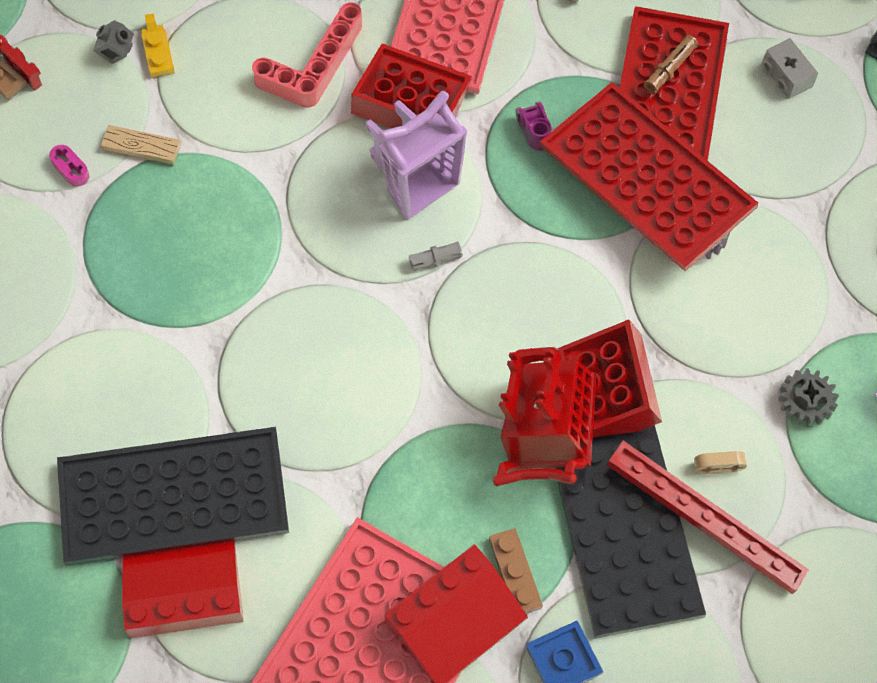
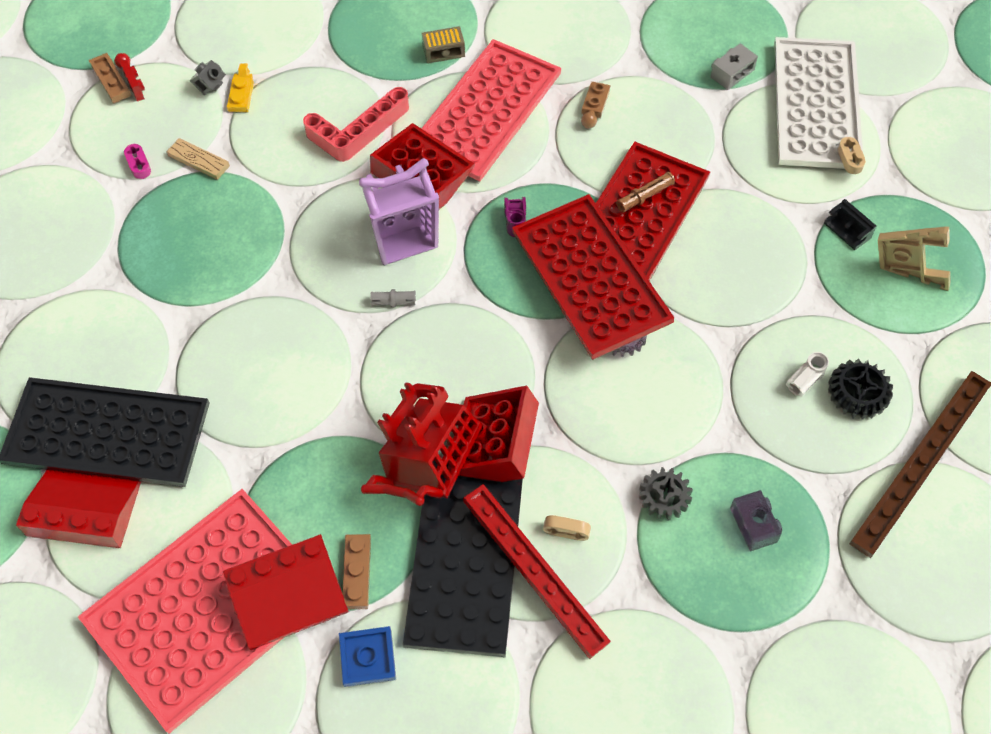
camera: 20 degrees right, 5 degrees down
light grey brick [762,38,818,99] -> none

